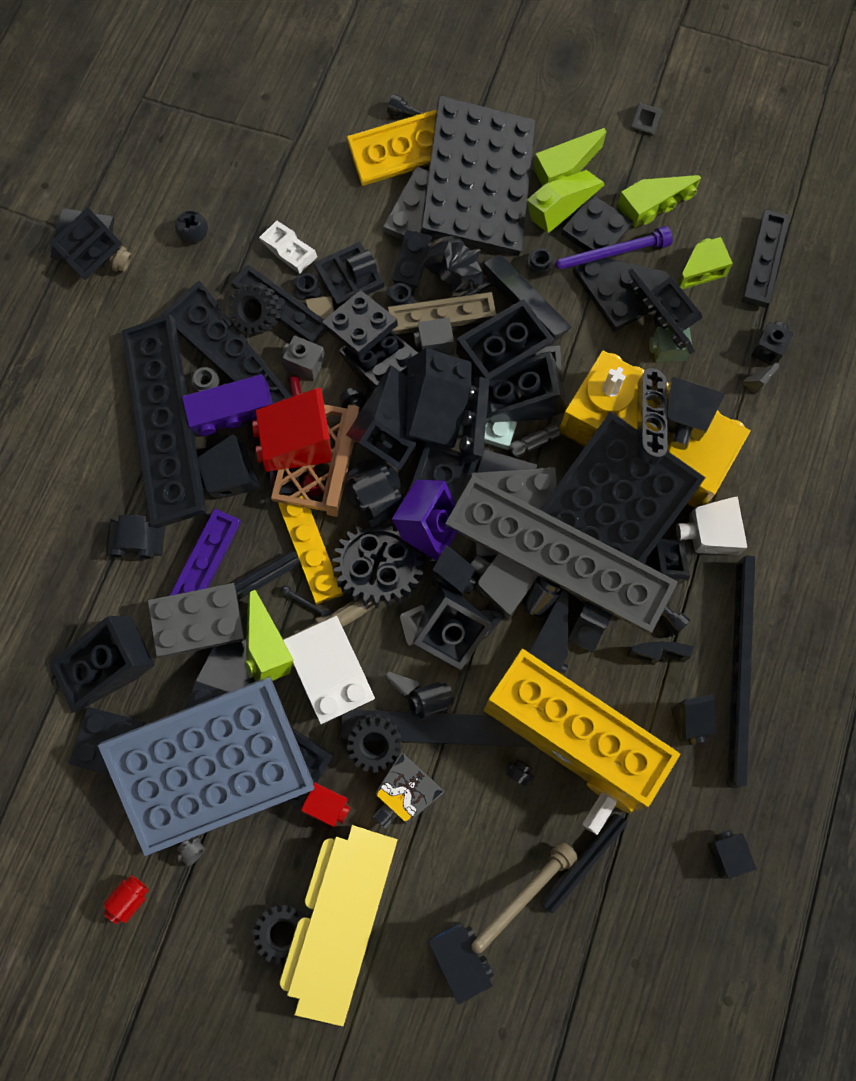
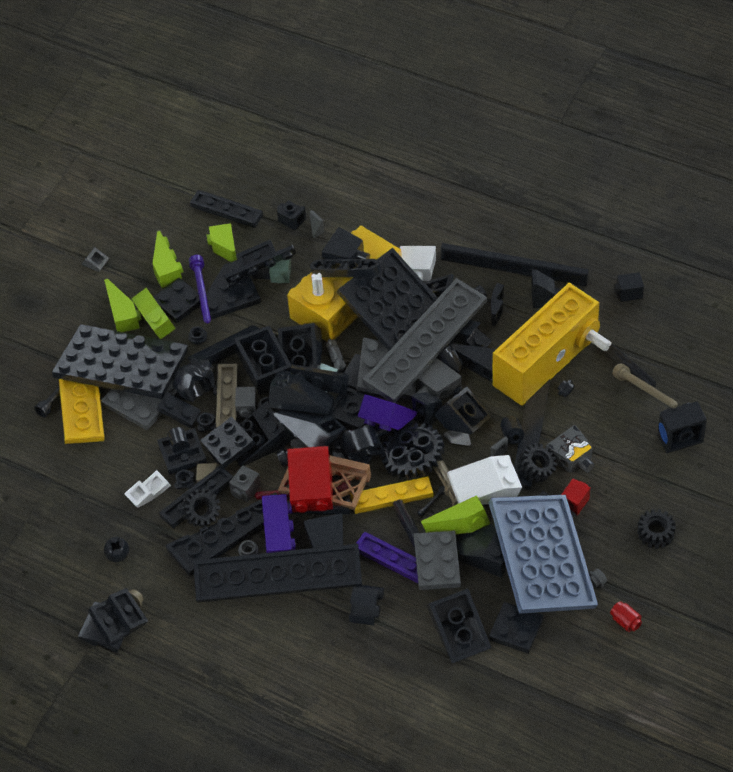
camera: 75 degrees left, 20 degrees down
light yellow slope [280,825,397,1026] -> none

